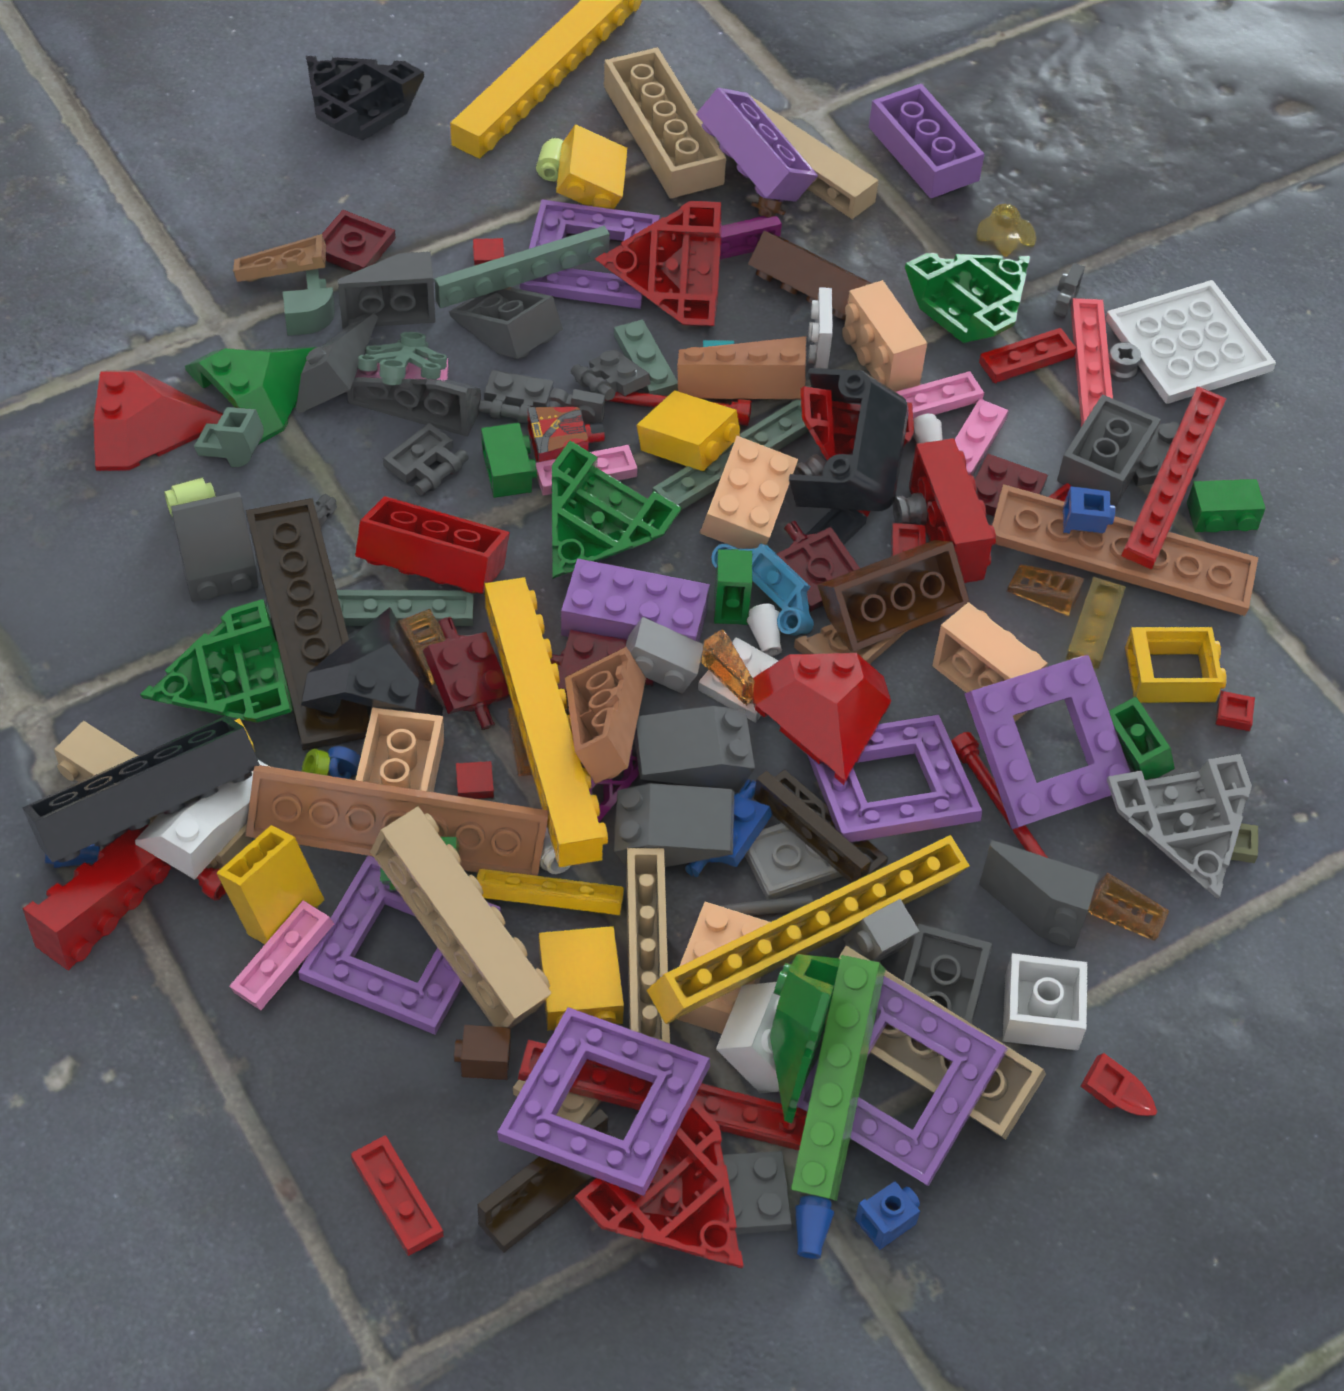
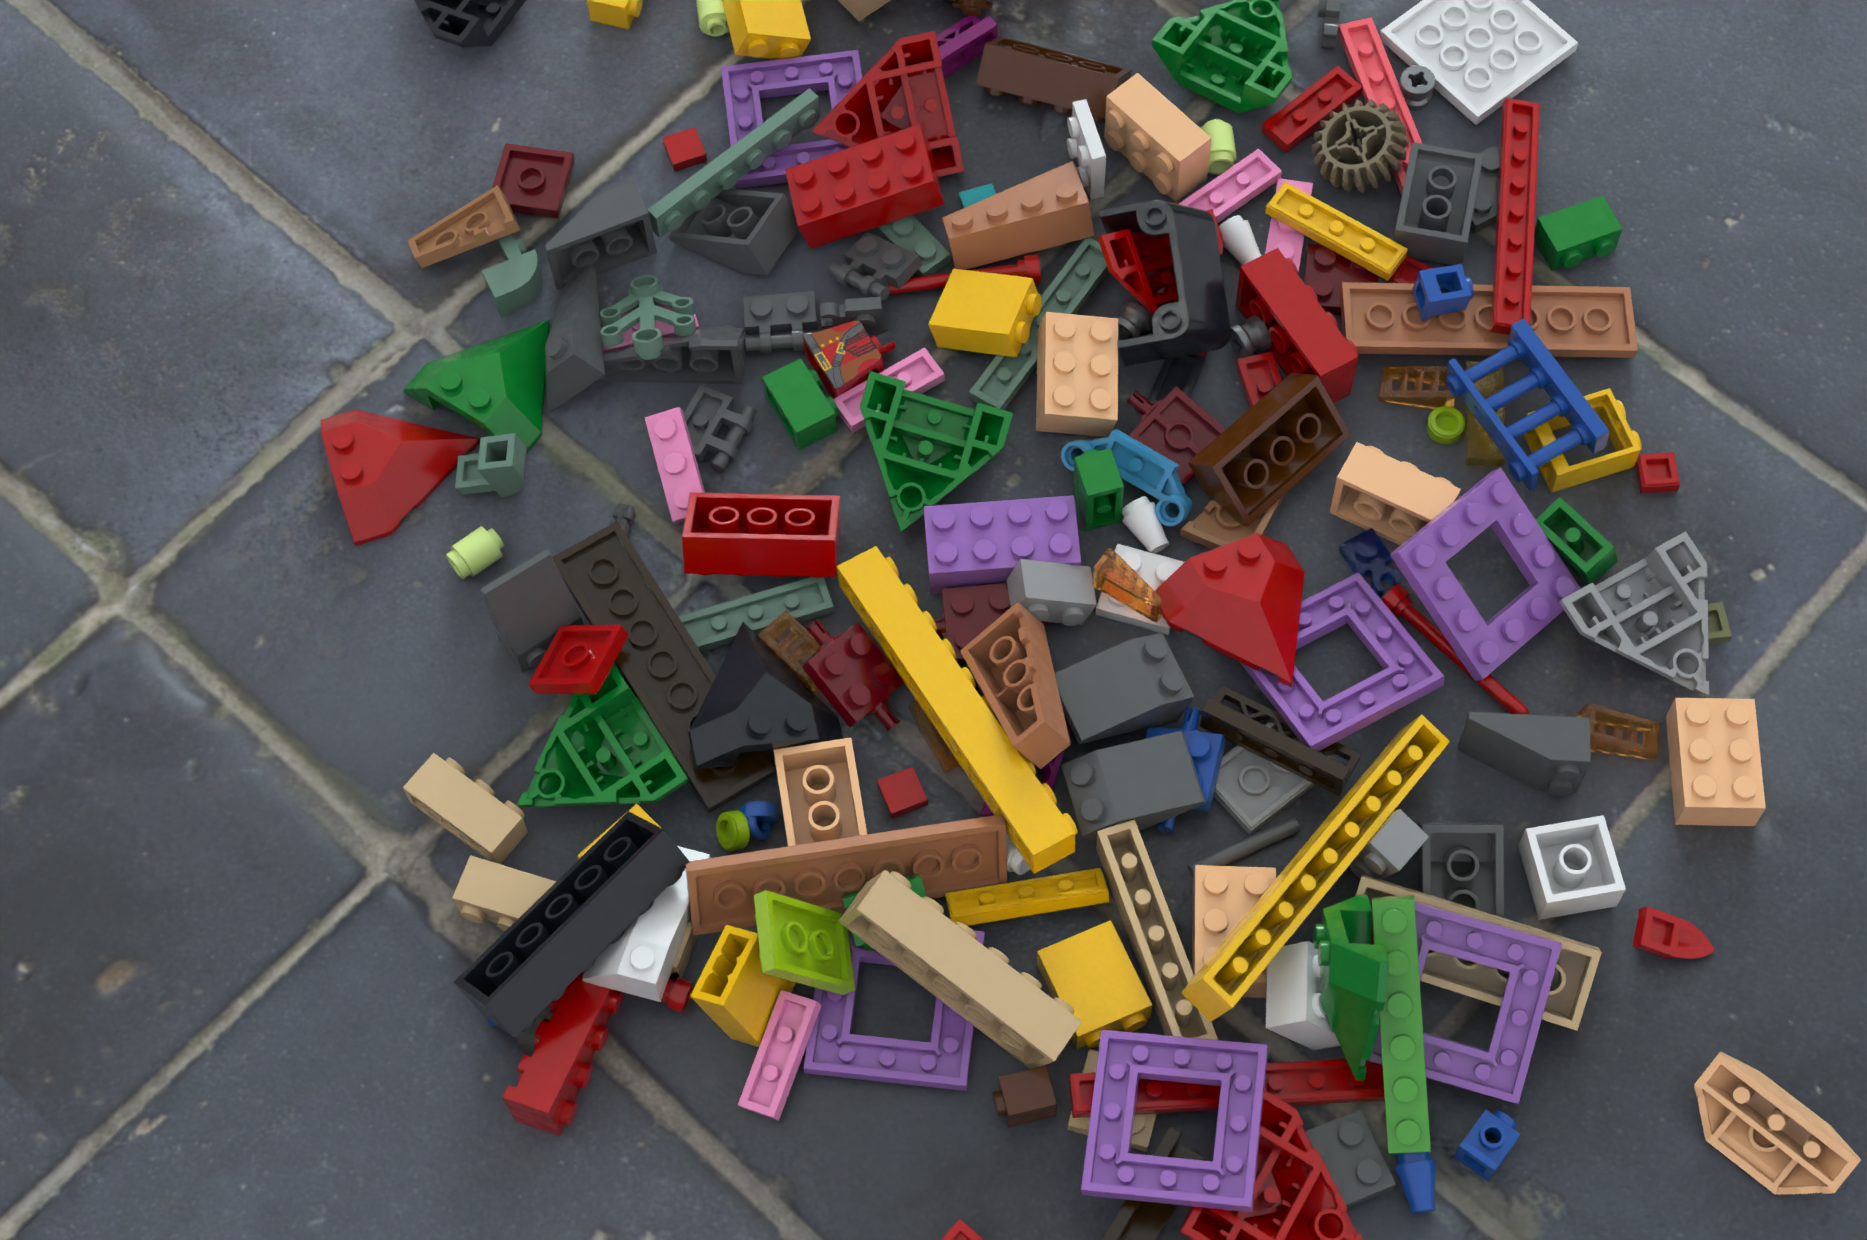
camera: 10 degrees left, 10 degrees up
none -> tan brick [403,753,528,864]
none -> red plate [528,625,629,694]
none -> bright pink plate [645,407,705,524]
none -> lime plate [754,890,855,995]
none -> red brick [785,124,945,249]
none -> yellowish green brick [1201,119,1237,175]
none -> yellow tile [1265,182,1408,281]
none -> dark tan gear [1312,99,1409,193]
none -> clear blue plate [1339,528,1401,598]
none -> lime tile [1426,406,1465,445]
none -> blue fence [1445,318,1610,491]
none -> light nougat brick [1666,698,1766,826]
none -> light nougat wedge [1694,1051,1861,1195]

